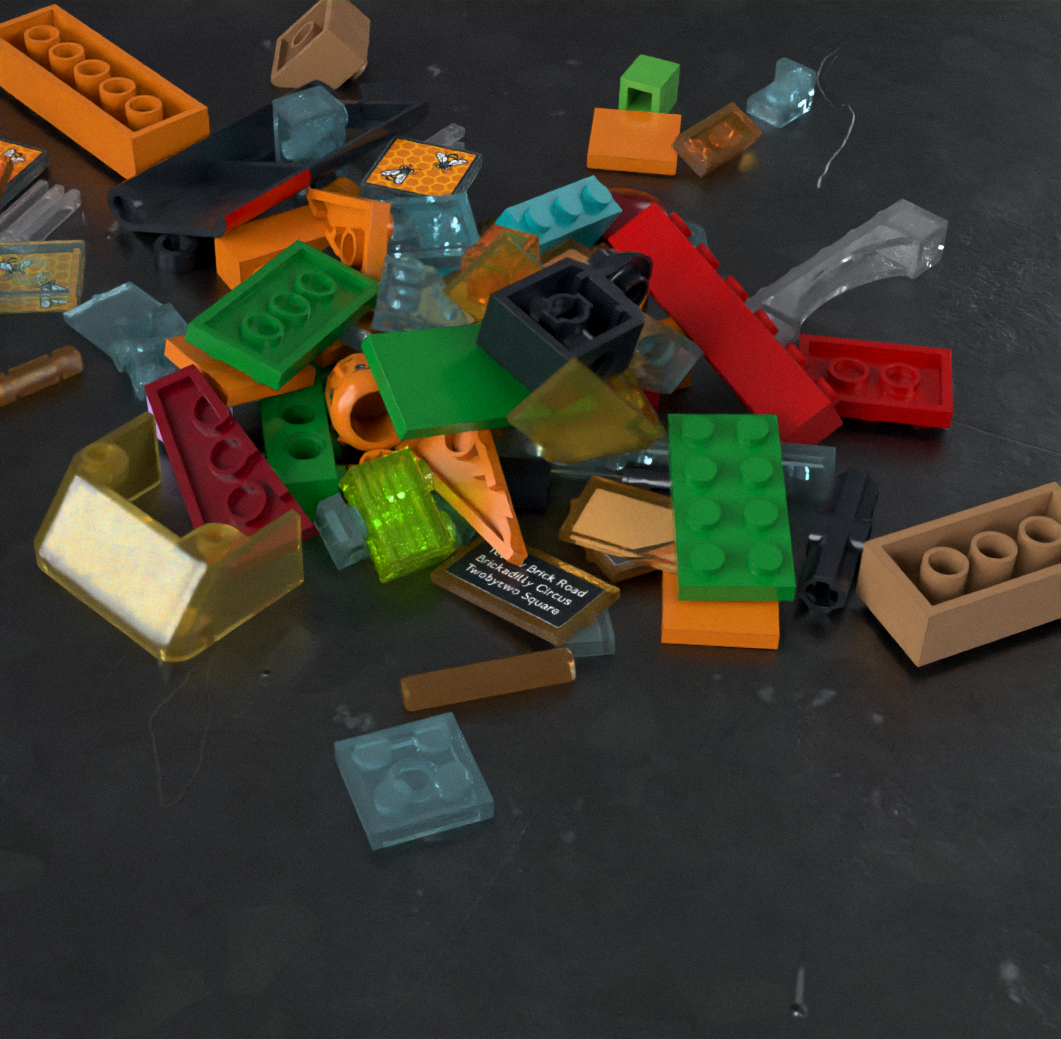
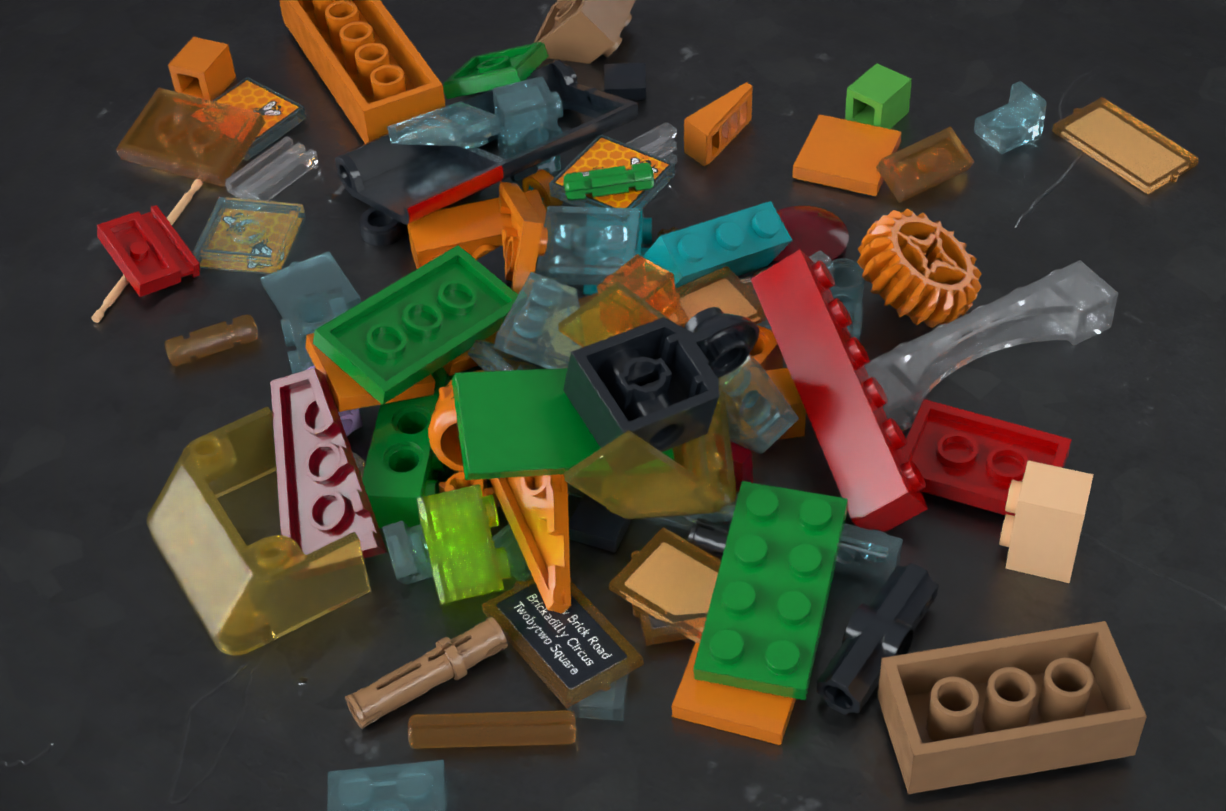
camera: 20 degrees right, 5 degrees up
none -> medium nougat pin [345,617,508,729]
none -> clear light blue wing [387,102,502,148]
none -> green tile [443,42,549,99]
none -> green axle [563,162,654,201]
none -> orange slope [684,82,753,166]
none -> orange gear [857,209,982,328]
none -> light nougat brick [999,460,1094,583]
none -> clear orange piece [1052,97,1199,194]

